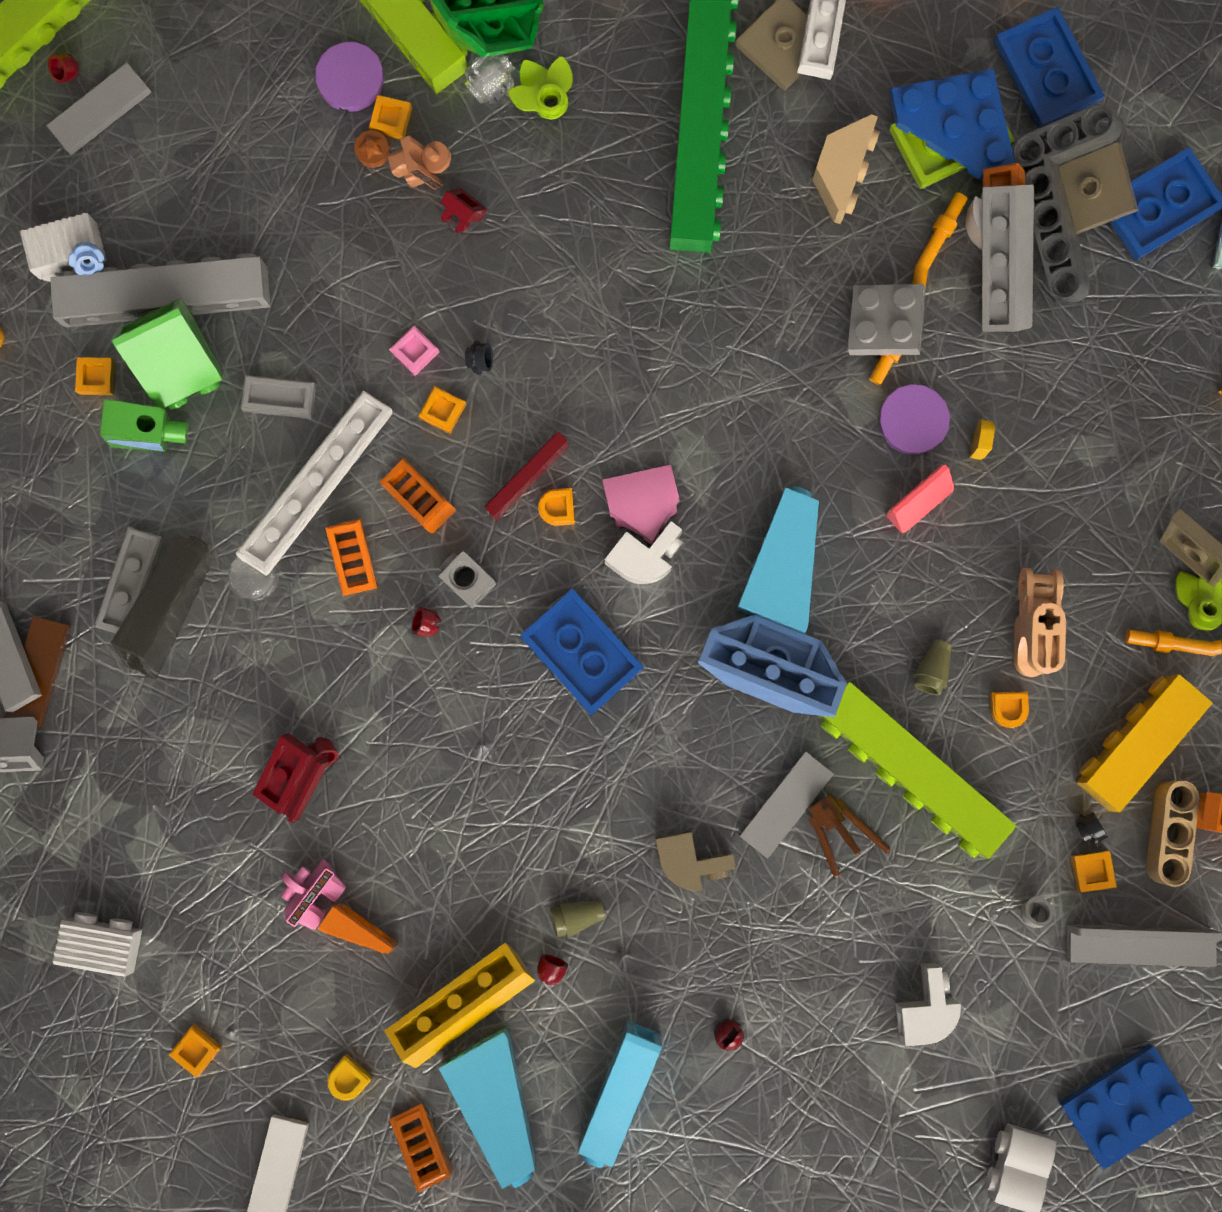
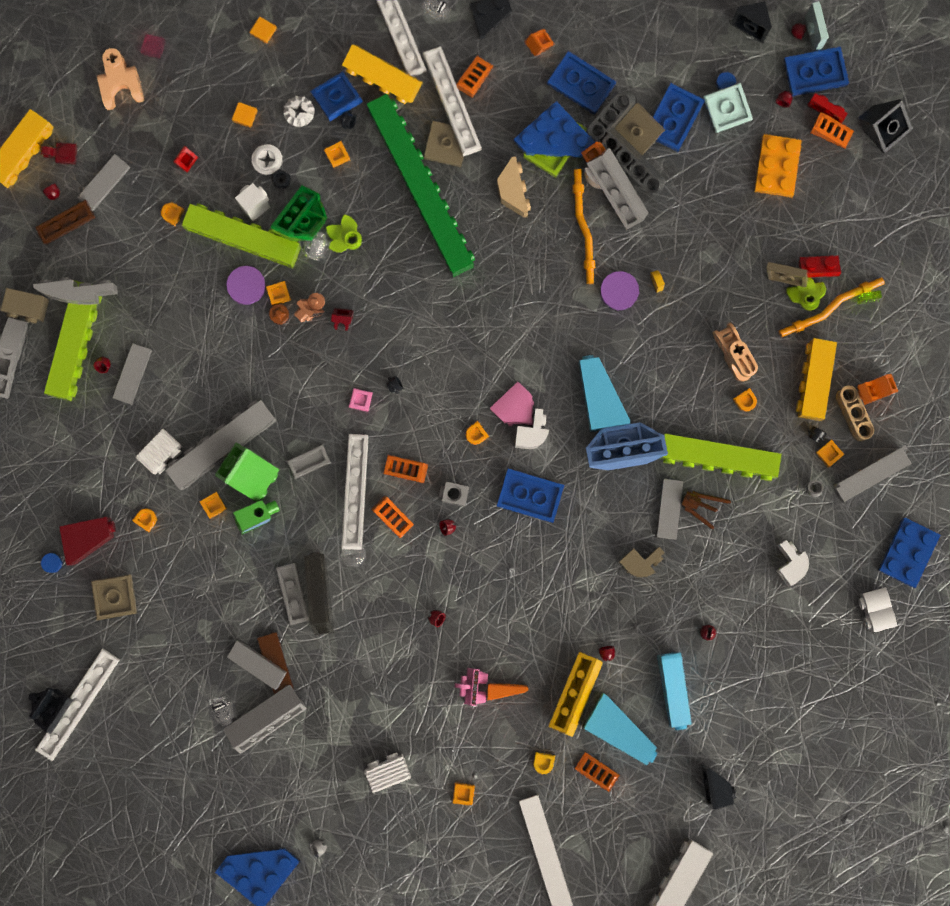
camera: 35 degrees left, 0 degrees up
light blue plate [68,242,105,275] -> none
dark red plate [252,733,329,823] -> none
light orange tile [418,386,466,434] -> none
dark red tile [485,432,569,522] -> none
olive cone [550,899,606,938] -> none
light grey plate [848,284,926,355] -> none
coral slope [886,465,954,533] -> none
olive cone [913,639,953,695] -> none

